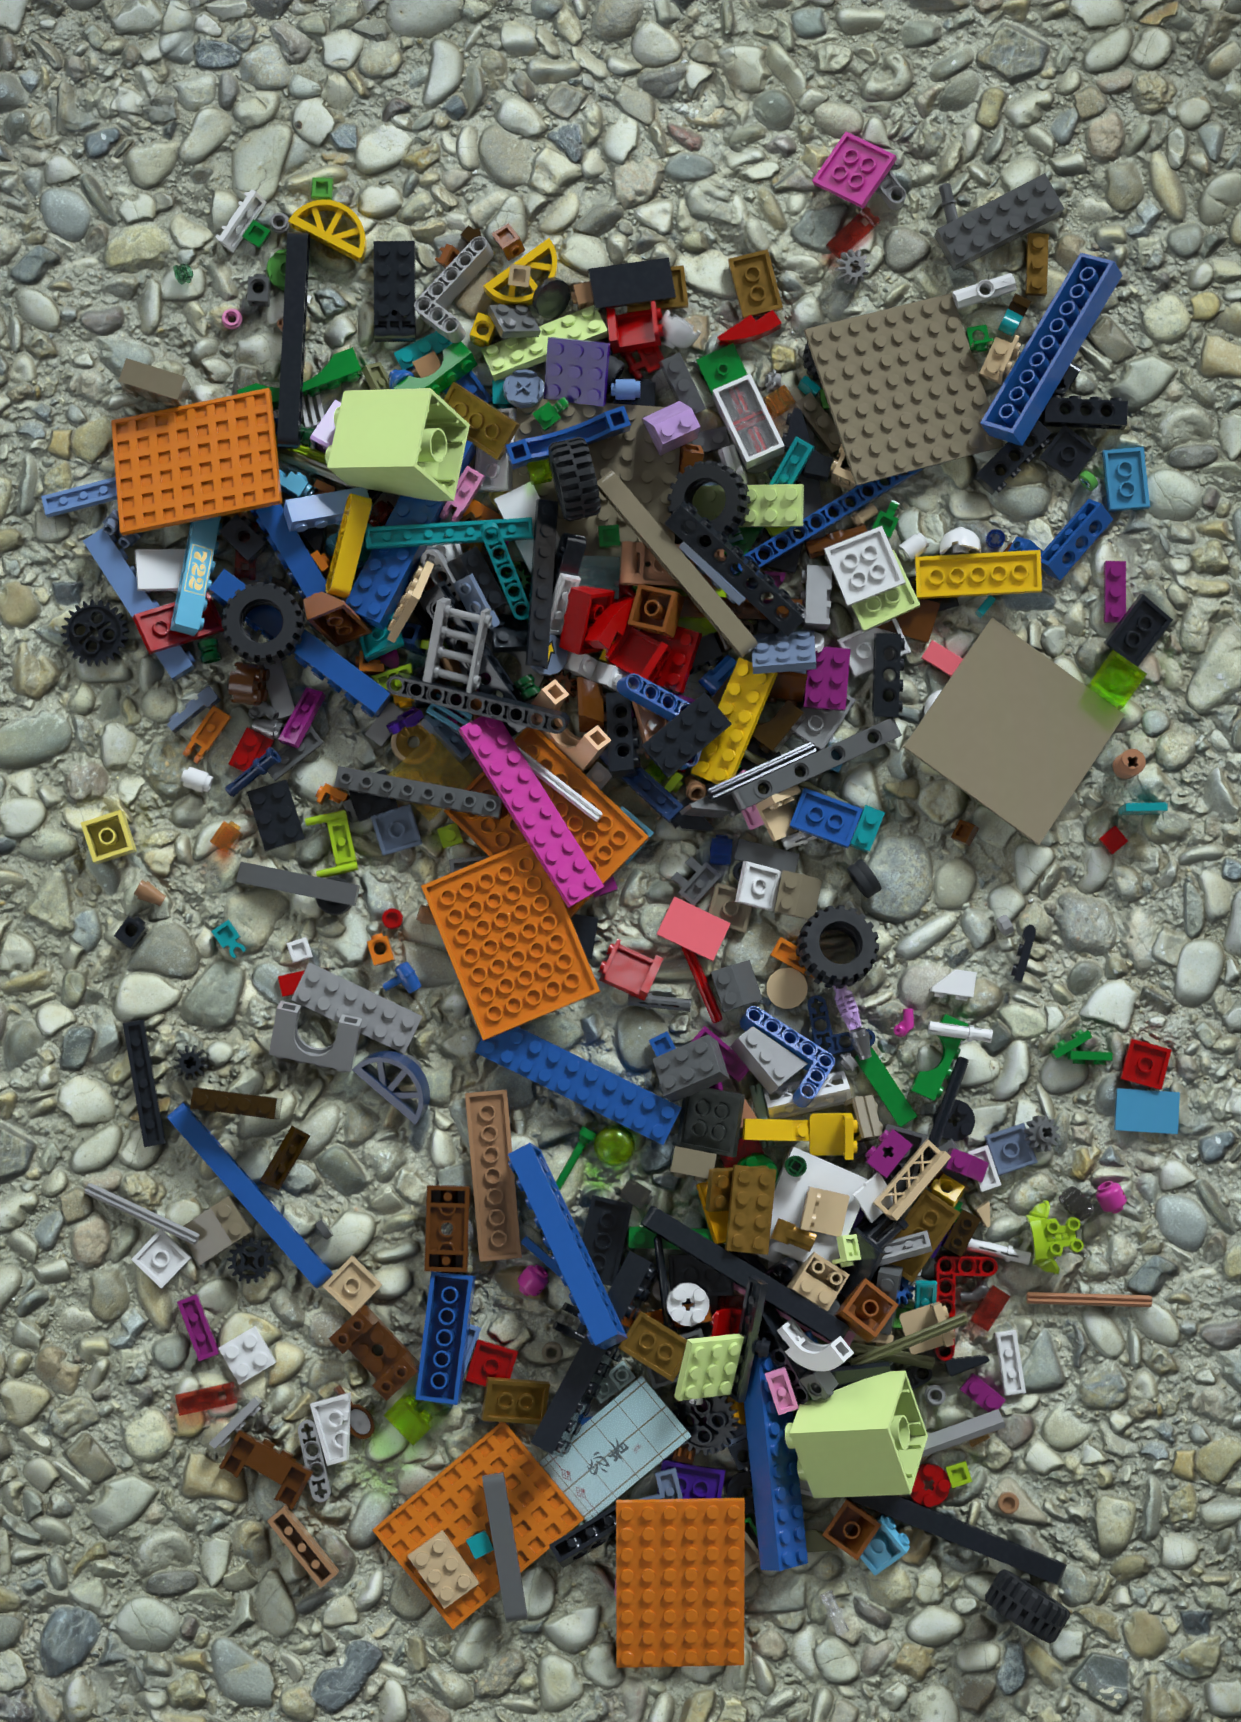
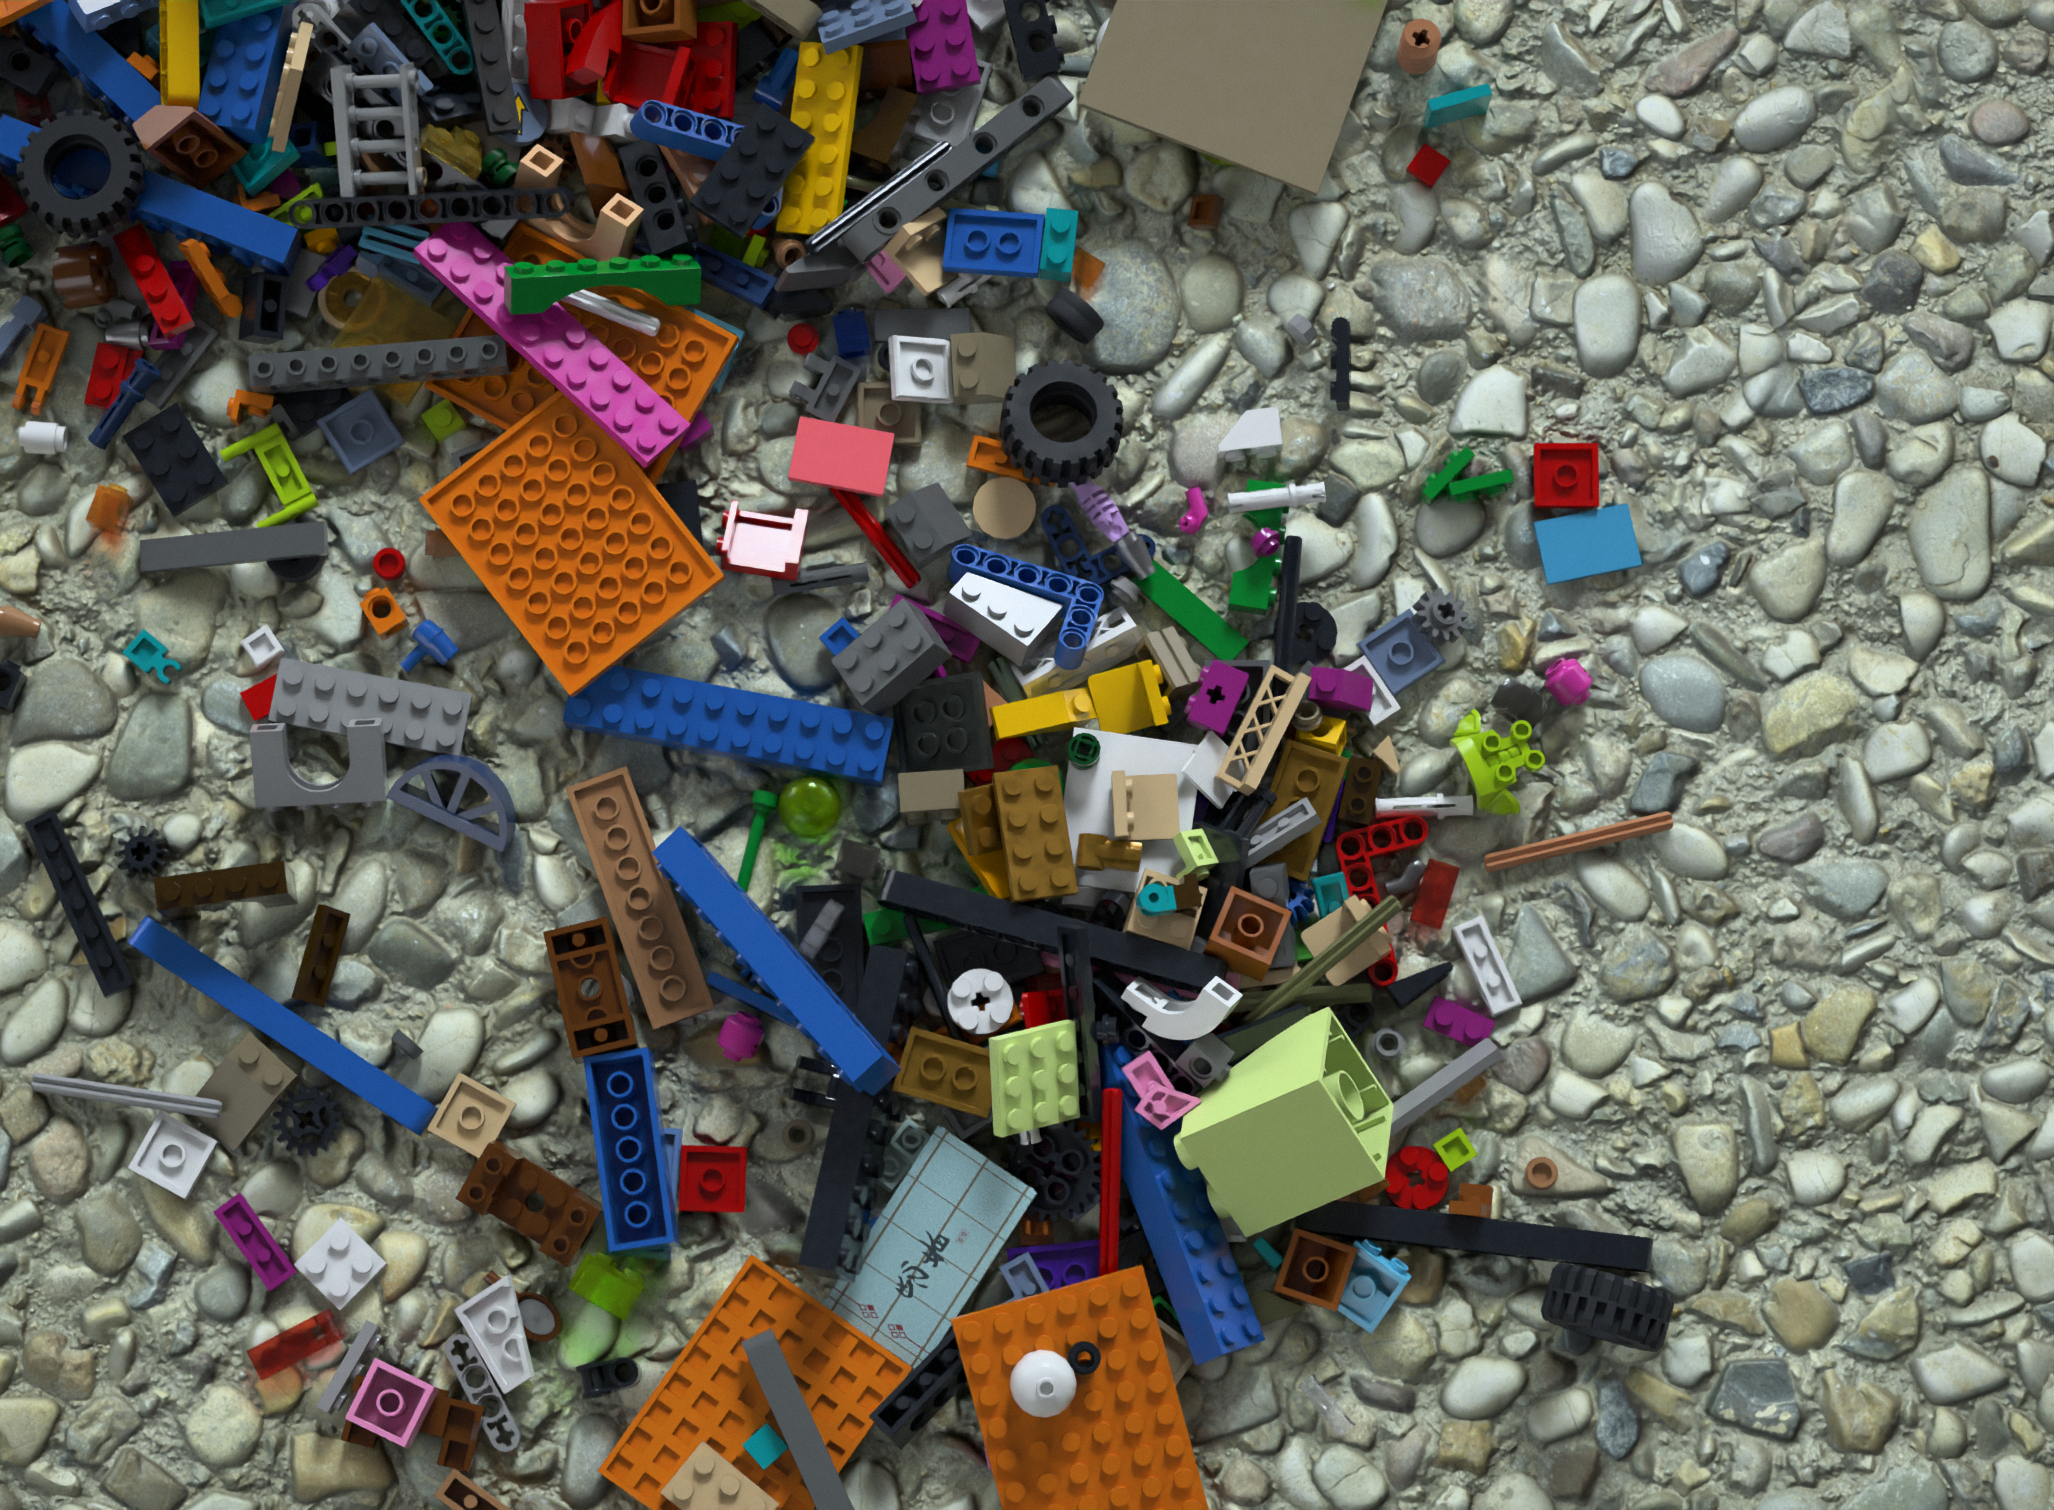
camera: 10 degrees left, 5 degrees down
pearl gold plate [481,1377,550,1425] -> none
none -> red plate [112,223,195,340]
none -> orange hinge [178,237,243,318]
none -> black brick [239,272,288,345]
none -> bright pink brick [345,1358,439,1449]
none -> clear yellow plate [421,123,482,181]
none -> green arch [504,254,701,315]
none -> black piece [576,1358,642,1400]
none -> red plate [787,323,819,355]
none -> clear beam [798,899,845,959]
none -> white cylinder [1010,1350,1077,1418]
none -> black plate [1067,1341,1101,1375]
none -> clear orange tile [1074,247,1106,292]
none -> red axle [1098,1088,1122,1277]
none -> bright pink piece [1134,1083,1201,1130]
none -> leg [1136,873,1202,917]
none -> magenta plate [1250,527,1281,558]
none -> teal tile [1251,1236,1283,1271]
none -> dark tan plate [1291,700,1323,731]
none -> dark orange bracket [1448,1183,1493,1219]

